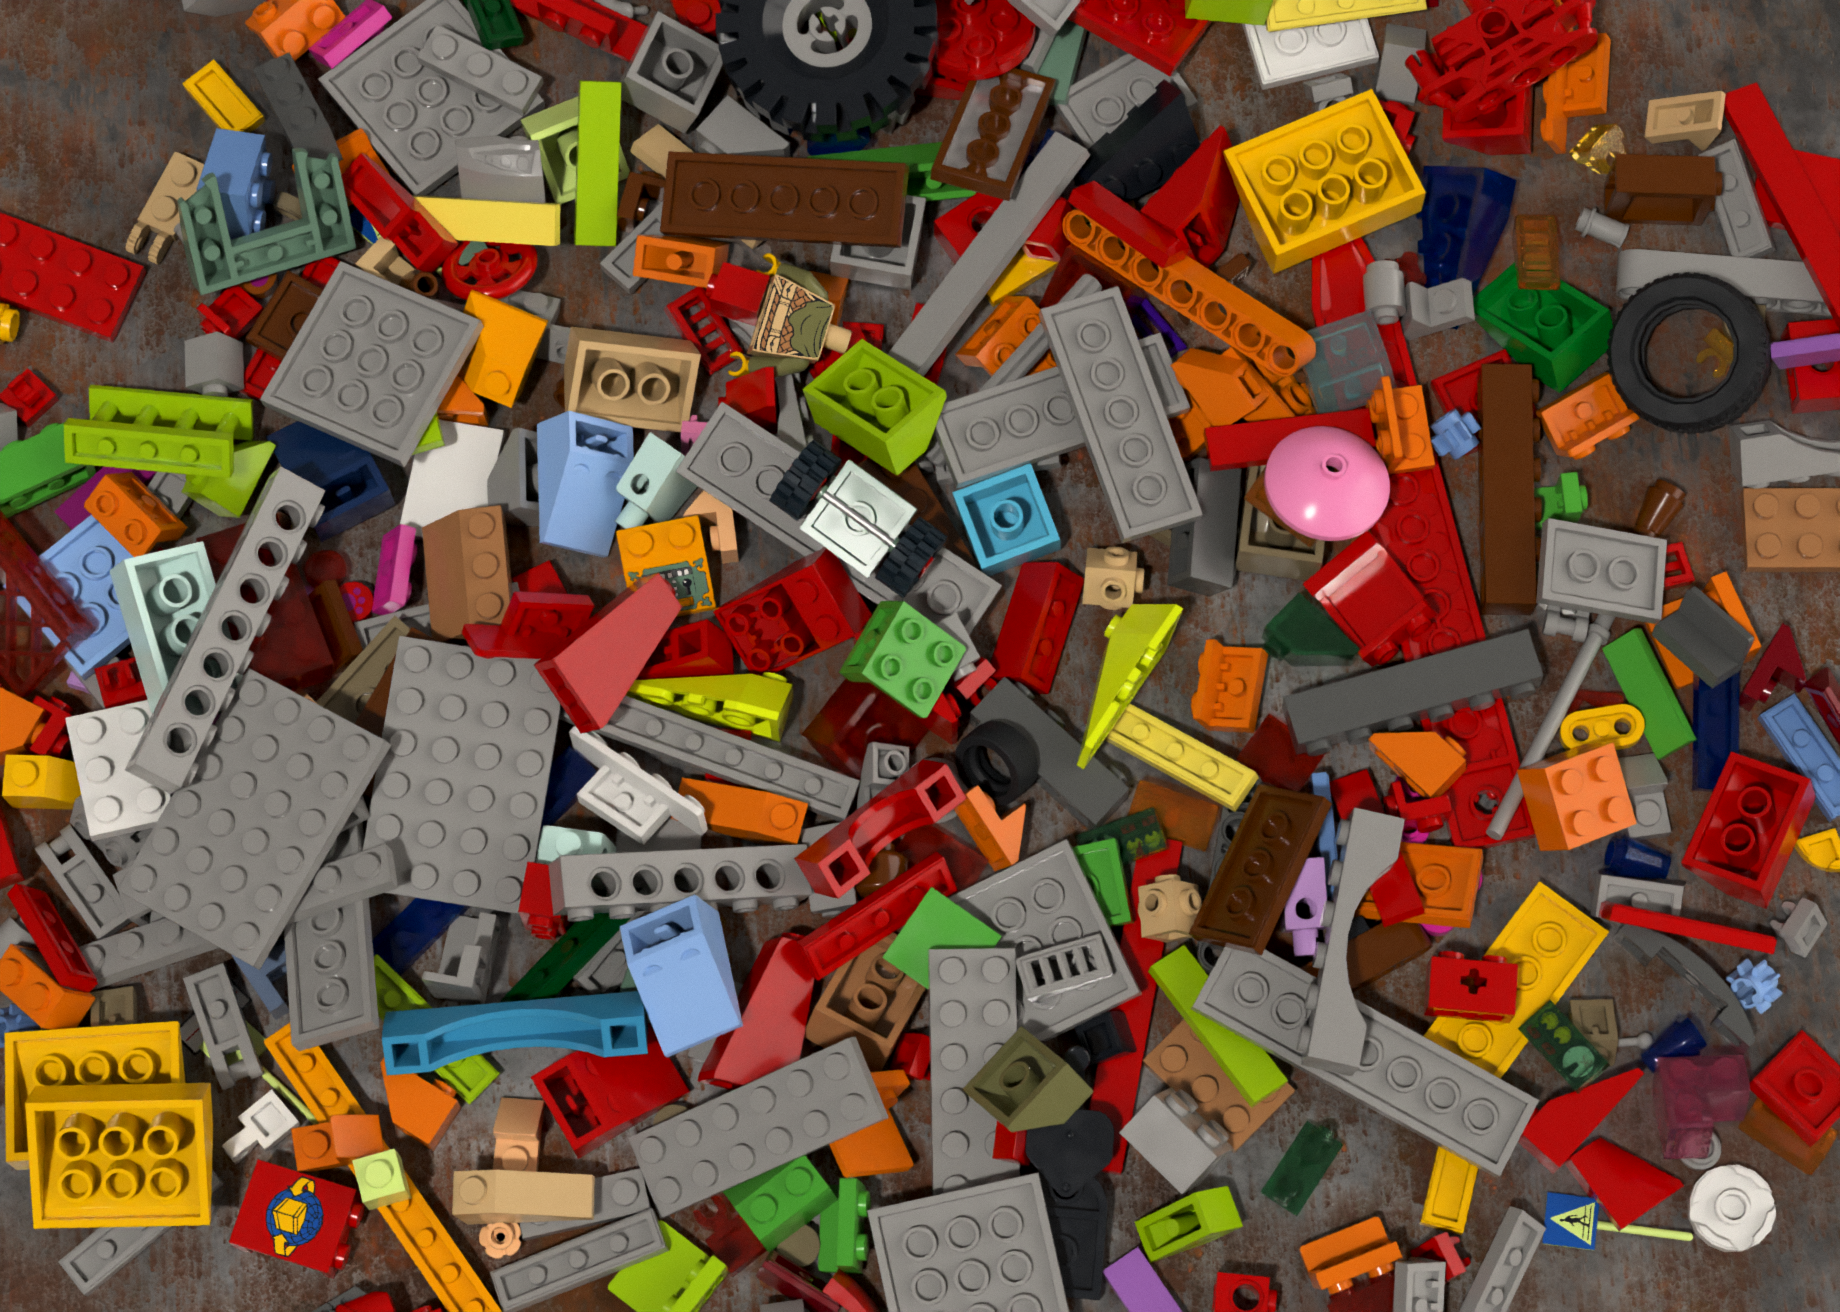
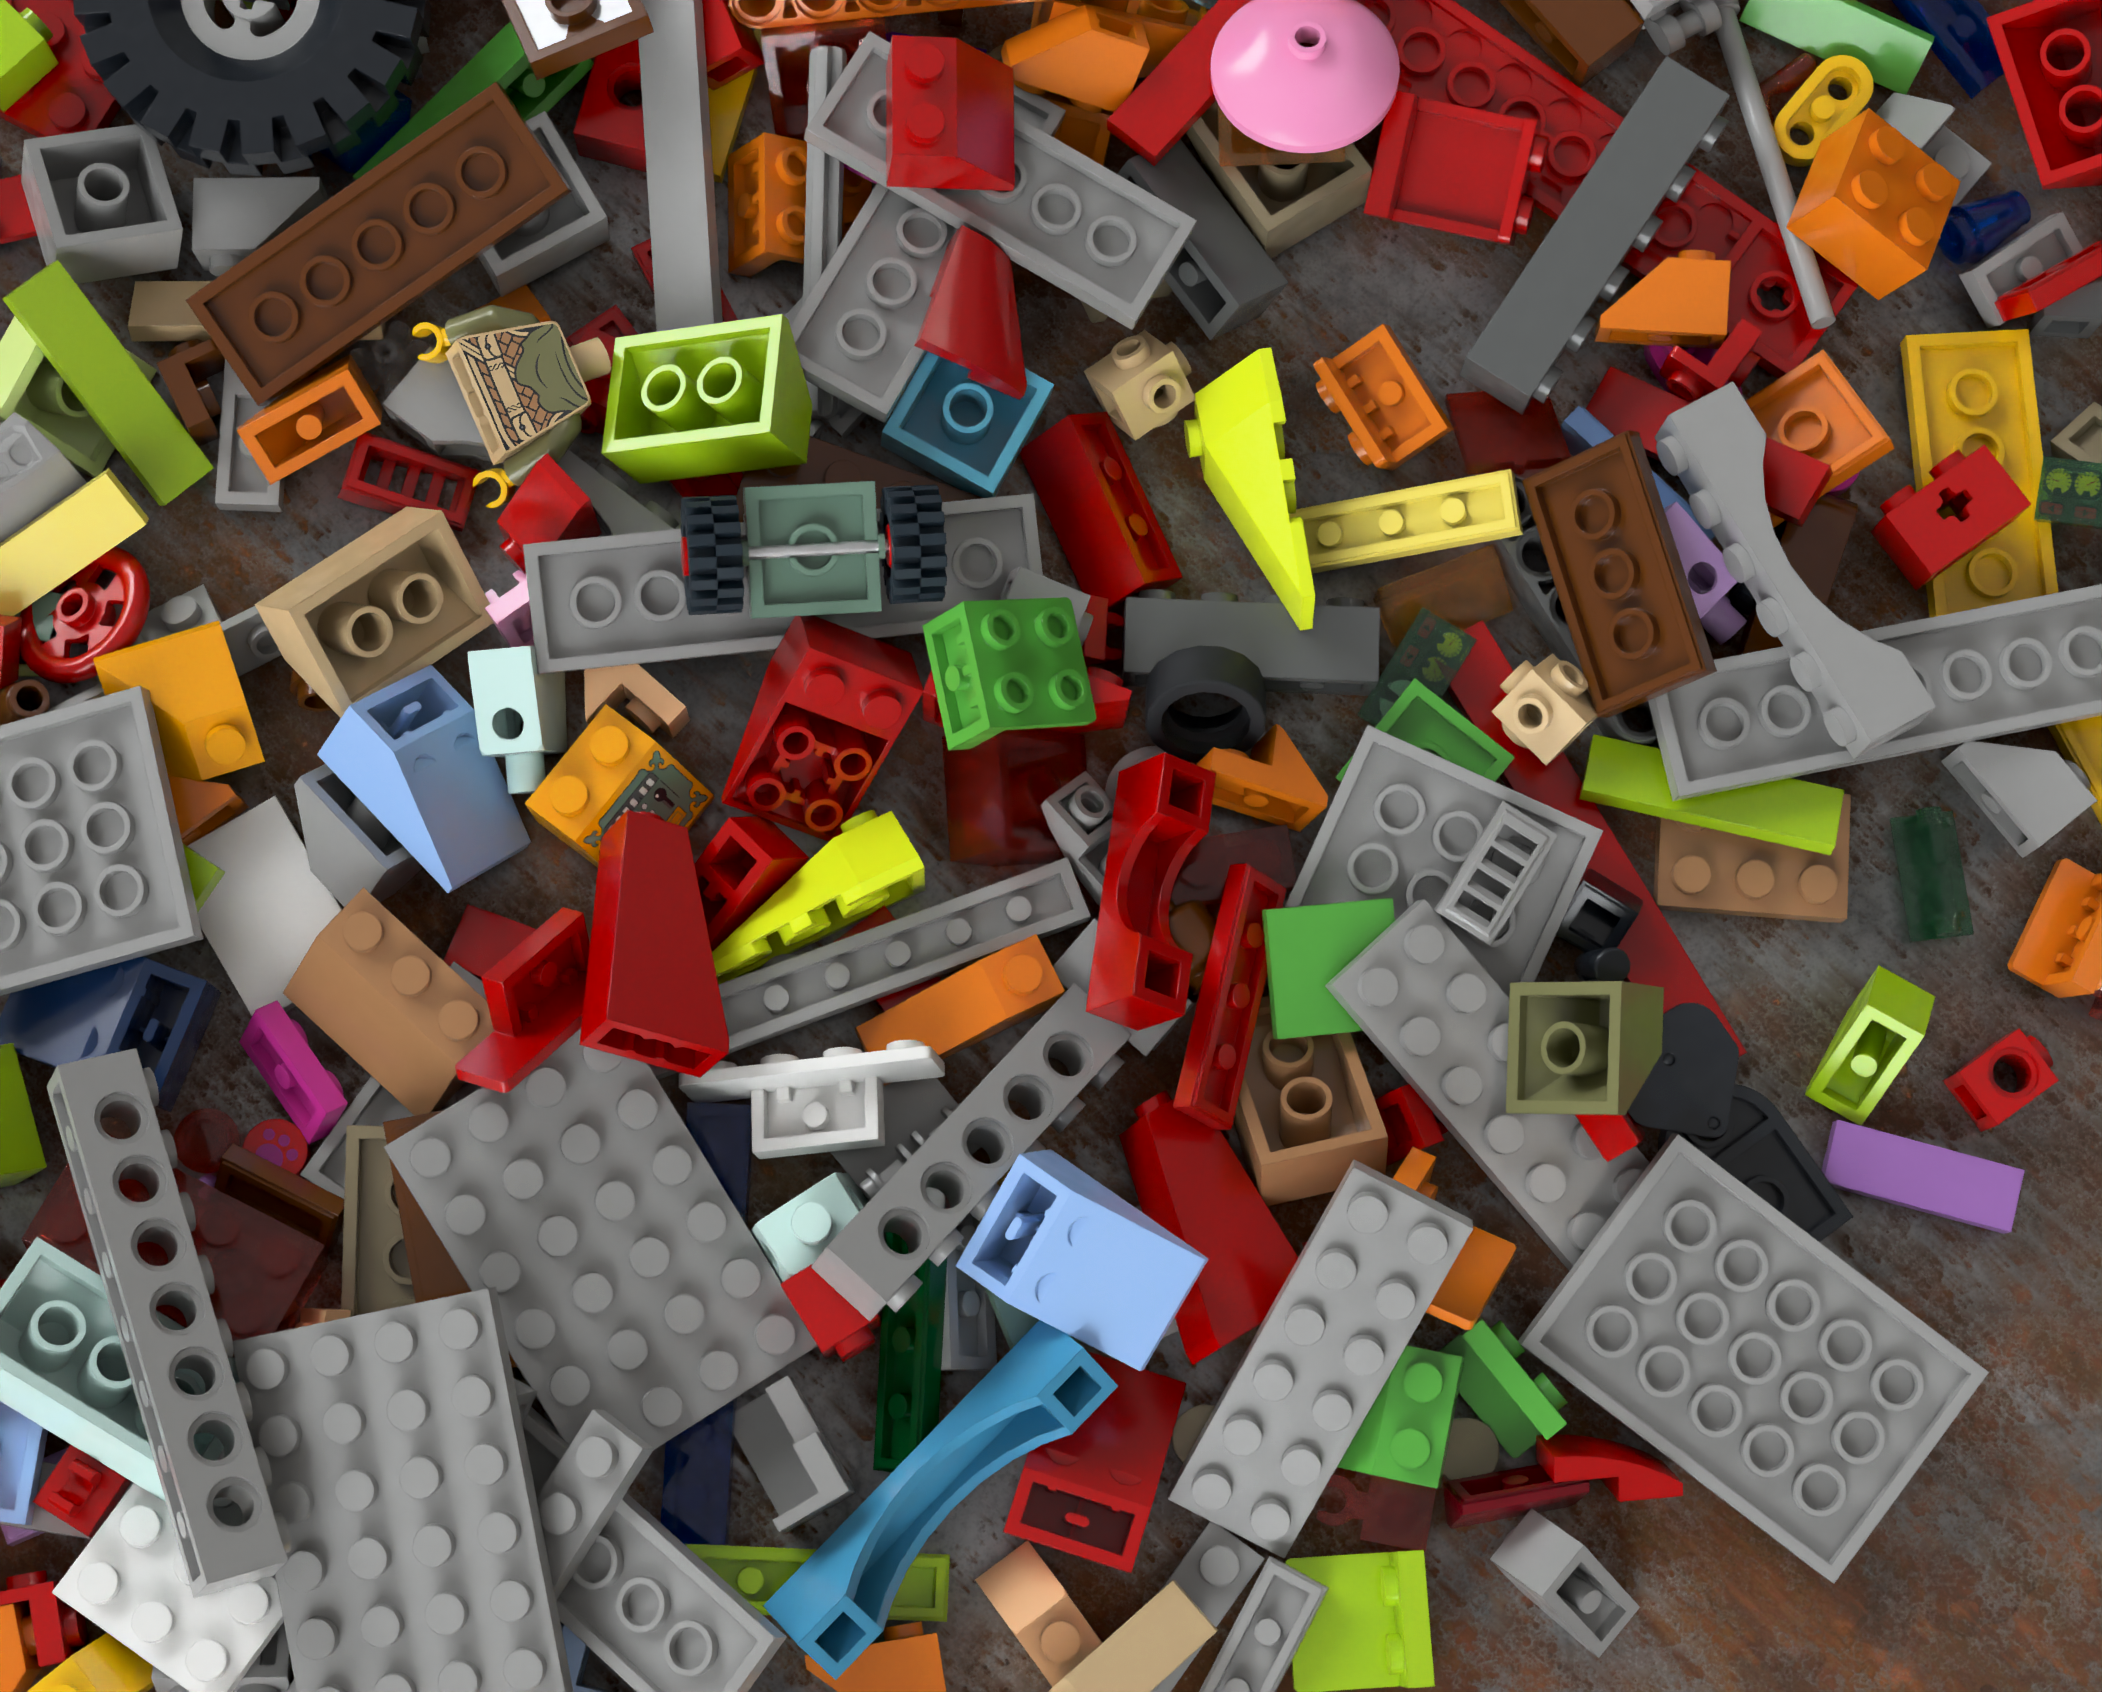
camera: 50 degrees left, 5 degrees up
red brick [705,262,770,326] -> none
light grey brick [1119,1087,1234,1194] -> none
clear green slope [1261,593,1360,667] -> none
none -> red slope [886,35,1015,191]
none -> red slope [914,225,1027,400]
none -> light grey slope [1941,741,2098,858]

